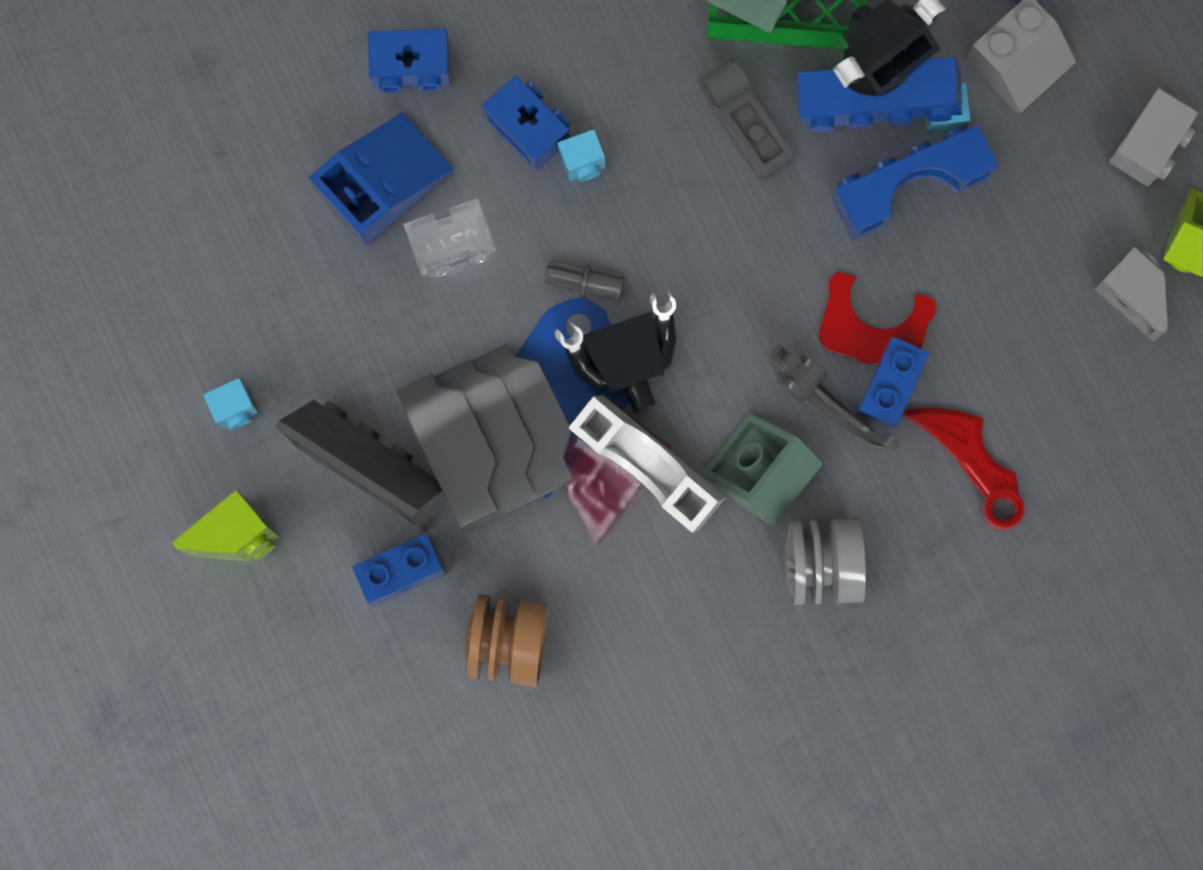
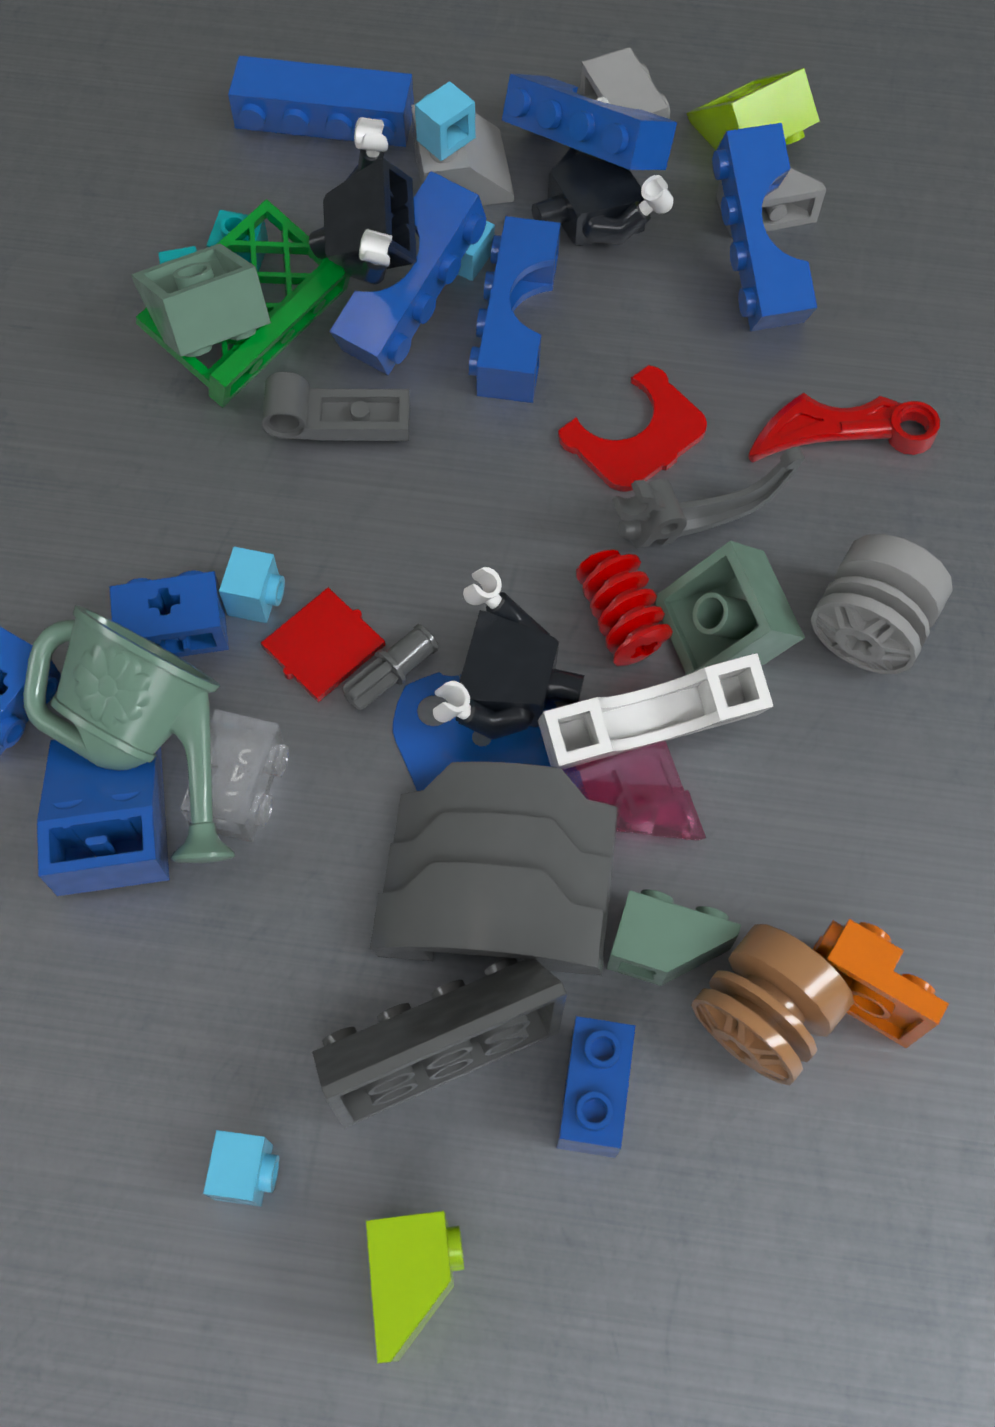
camera: 60 degrees left, 15 degrees down
blue brick [856,337,930,428] -> none
none -> sand green piece [23,605,235,863]
none -> red piece [261,587,386,703]
none -> medium azure plate [415,81,476,161]
none -> blue arch [502,74,677,170]
none -> black torso [532,97,673,246]
none -> red piece [576,549,673,667]
none -> sand green slope [606,889,741,986]
none -> blue arch [712,123,817,332]
none -> orange plate [812,919,949,1048]

